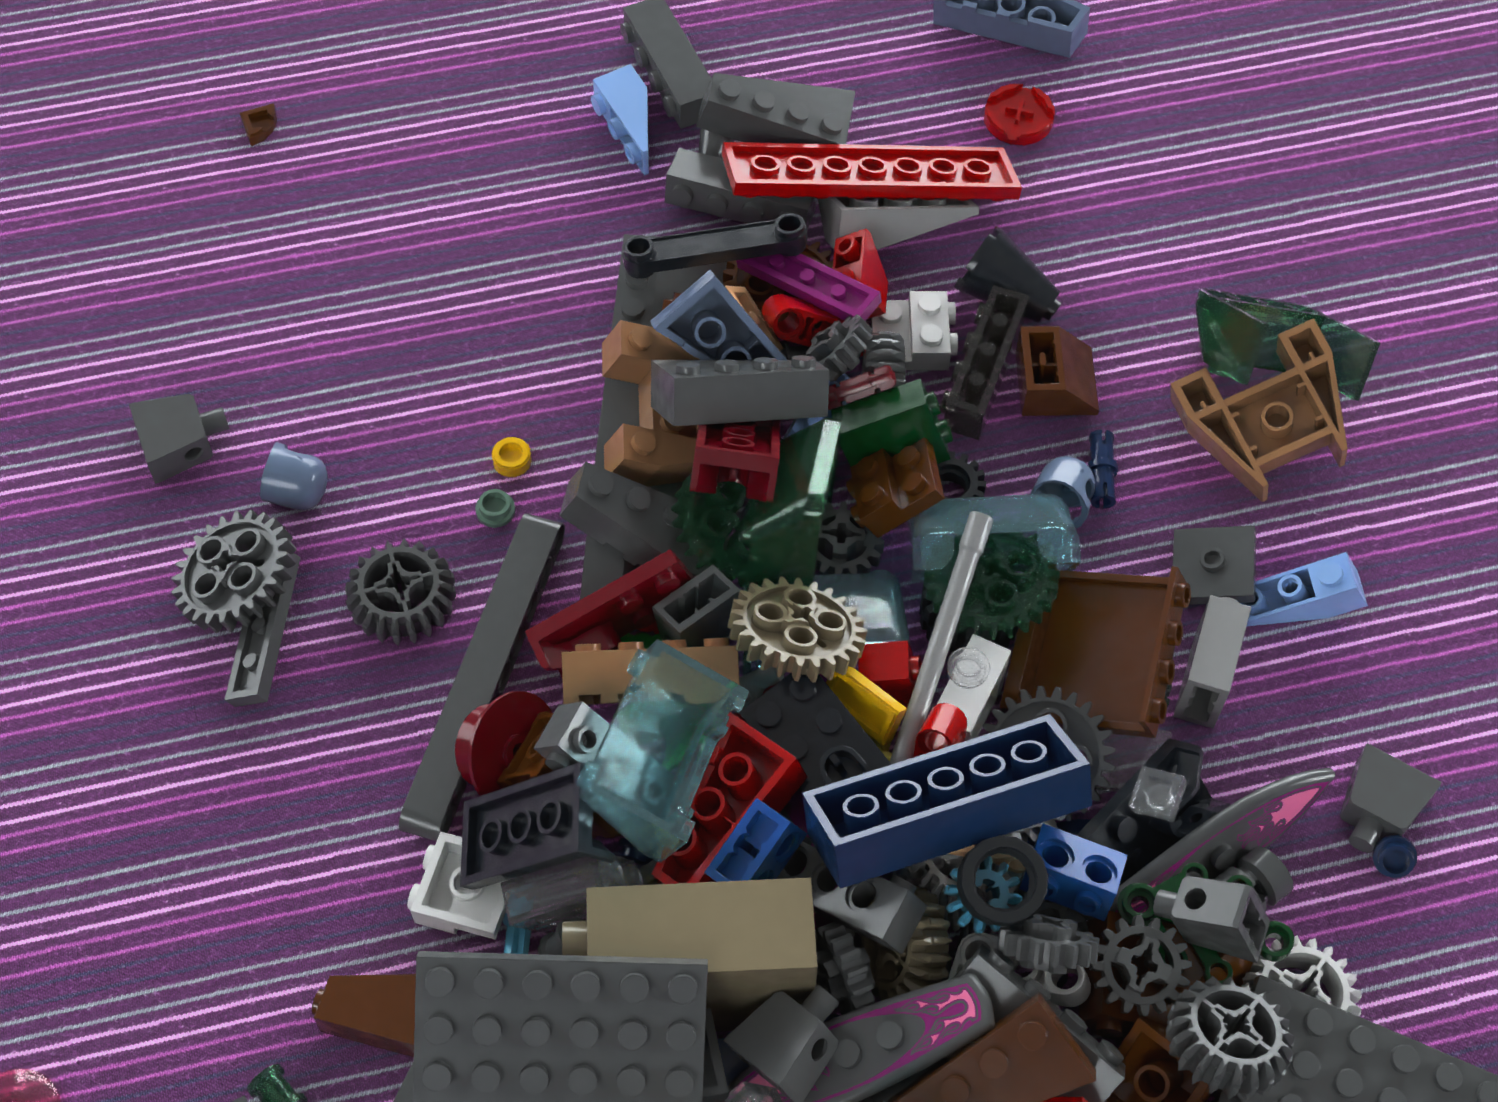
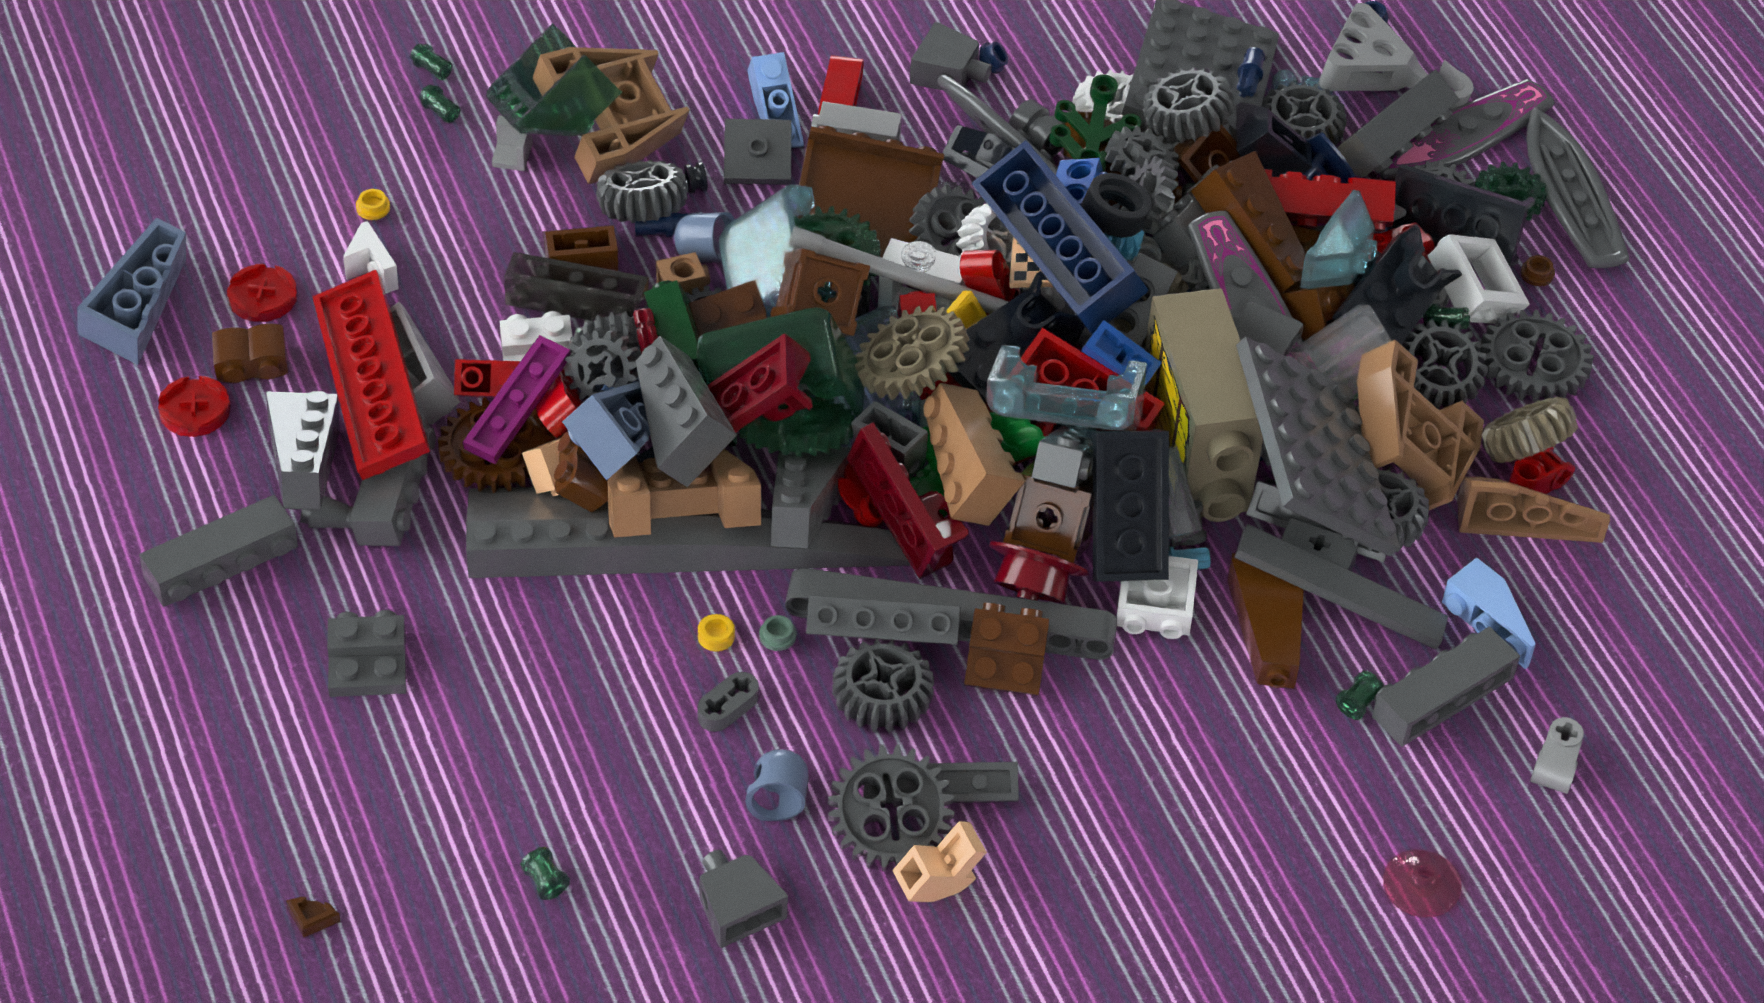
camera: 100 degrees left, 10 degrees down
light blue slope [591,64,649,175] -> none
black piece [622,213,808,279] -> none
black cone [954,226,1062,323] -> none
clear plate [1128,766,1187,822] -> none
dark grey torso [1153,876,1270,963] -> none
none -> red tile [158,376,231,437]
none -> reddish brown brick [212,323,288,383]
none -> dark grey plate [327,610,406,697]
none -> white slope [344,221,399,293]
none -> yellow plate [356,189,390,220]
none -> clear green pin [410,43,453,80]
none -> clear green pin [419,85,461,124]
none -> clear green bush [520,847,570,900]
none -> dark grey gear [596,159,688,223]
none -> medium nougat brick [656,252,711,295]
none -> black bush [684,161,708,194]
none -> dark grey beam [697,672,759,732]
none -> reddish brown container [769,248,870,338]
none -> dark grey brick [806,596,961,645]
none -> red beam [818,55,864,115]
none -> light nougat brick [892,821,987,902]
none -> reddish brown plate [964,603,1050,696]

